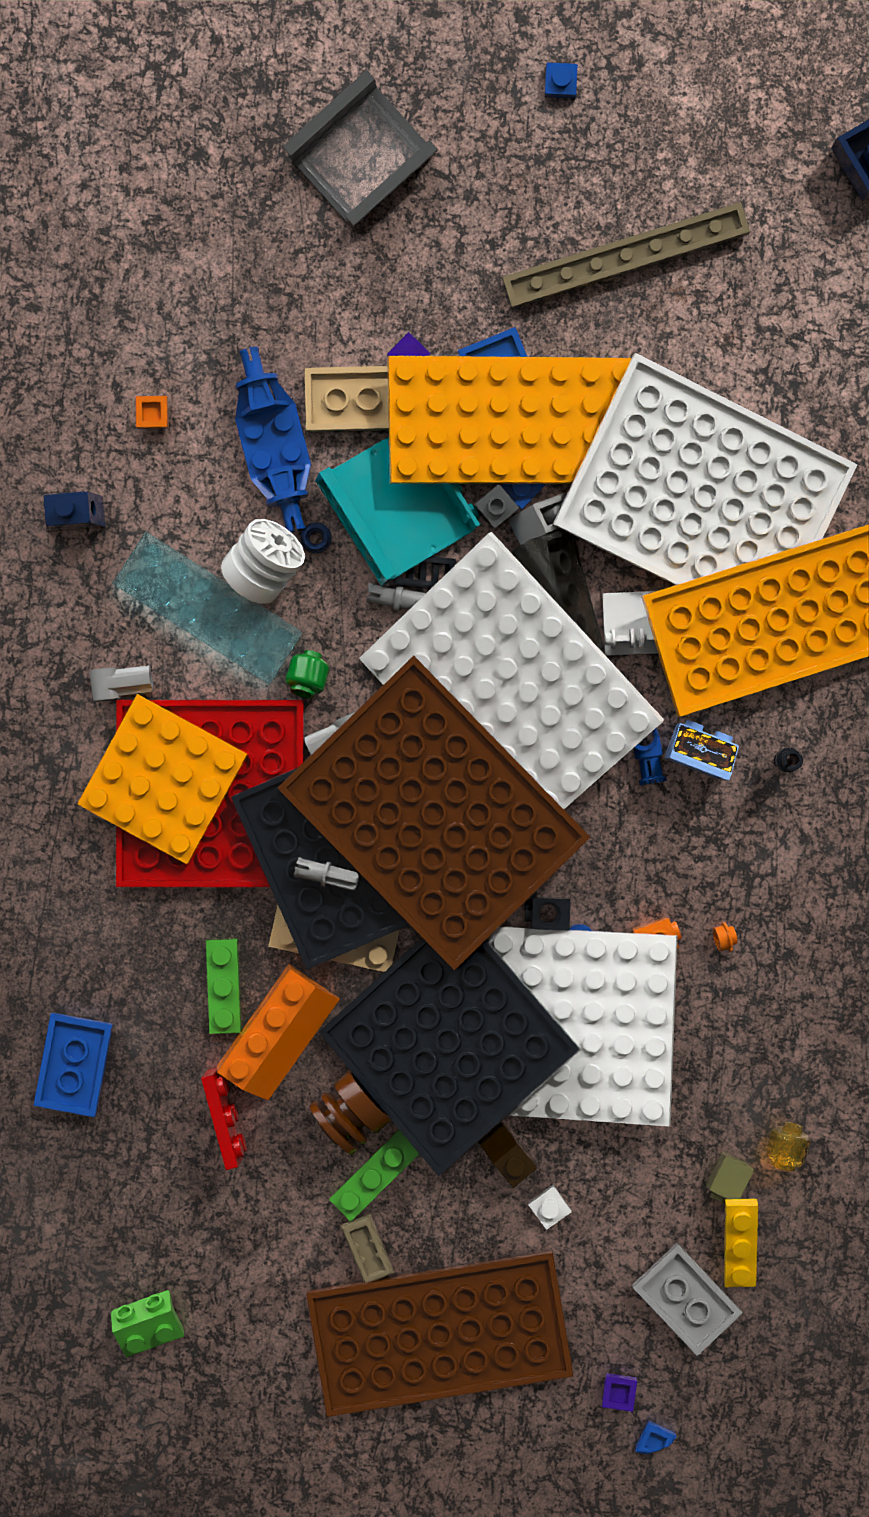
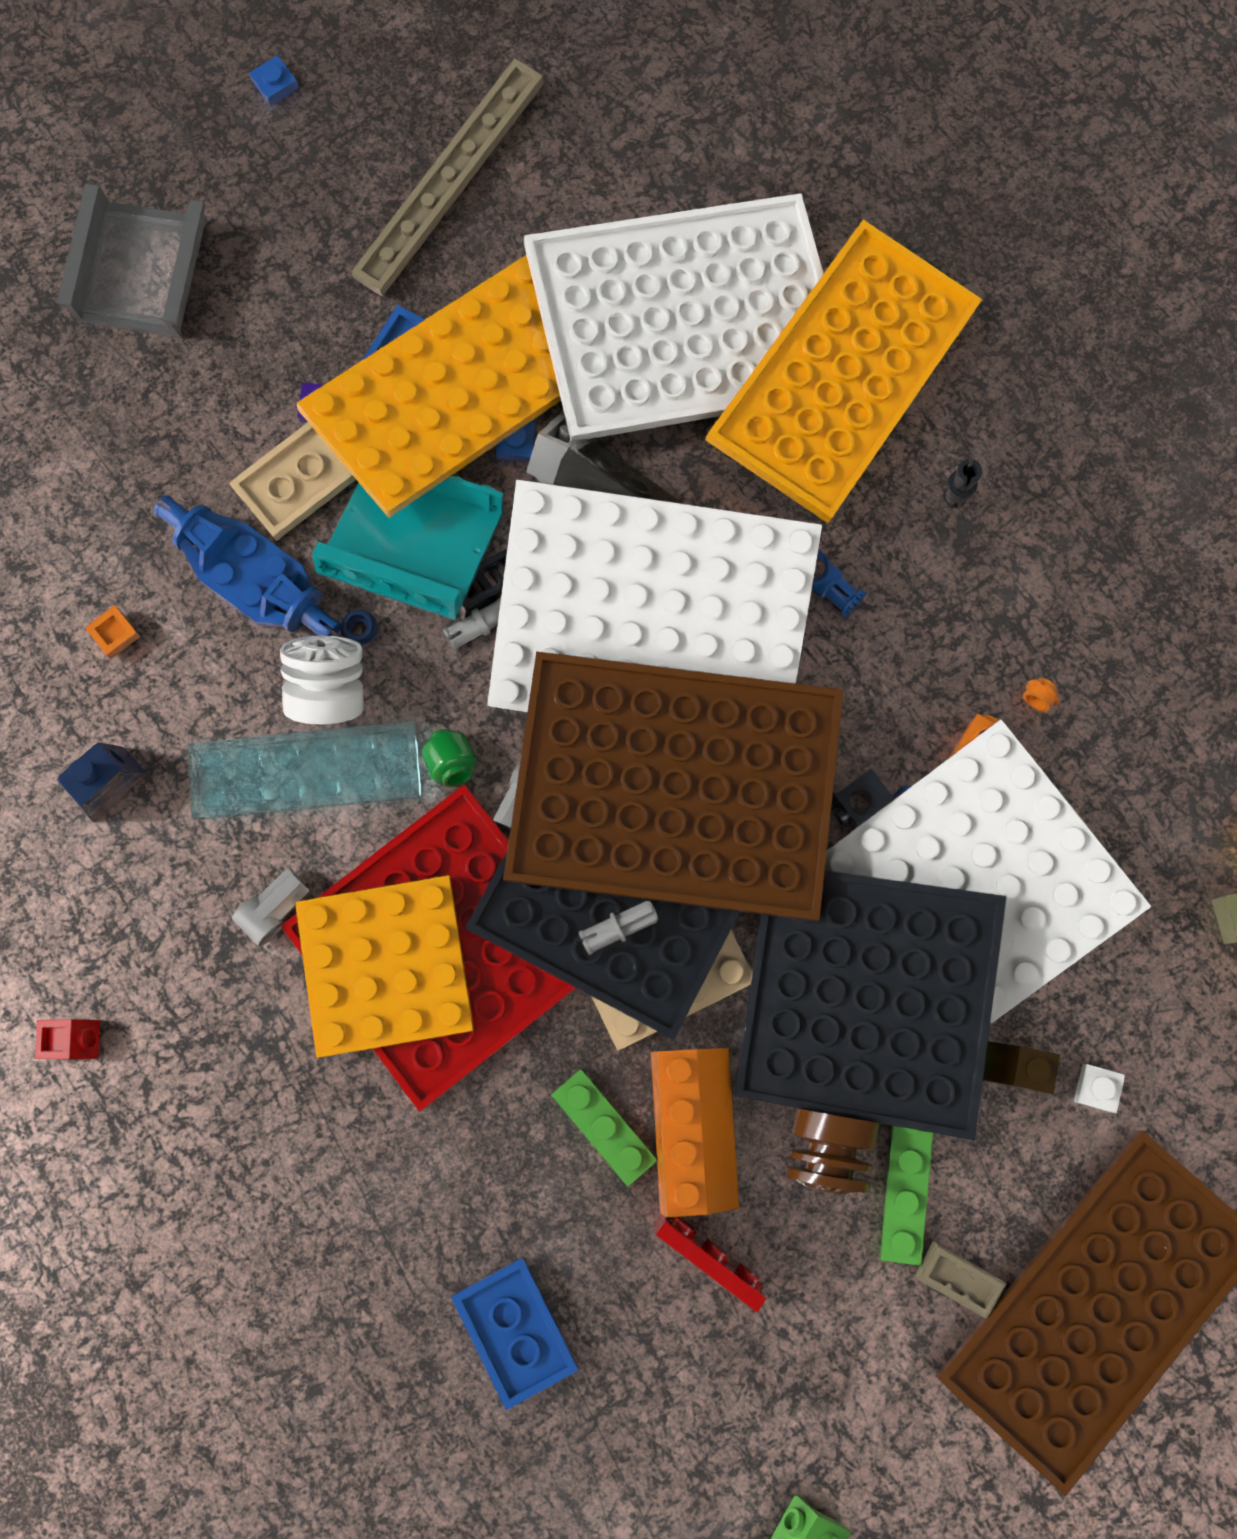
camera: 40 degrees left, 10 degrees down
dark grey brick [475,484,519,532] -> none
white hinge [602,591,658,655] -> none
slope [664,720,739,781] -> none

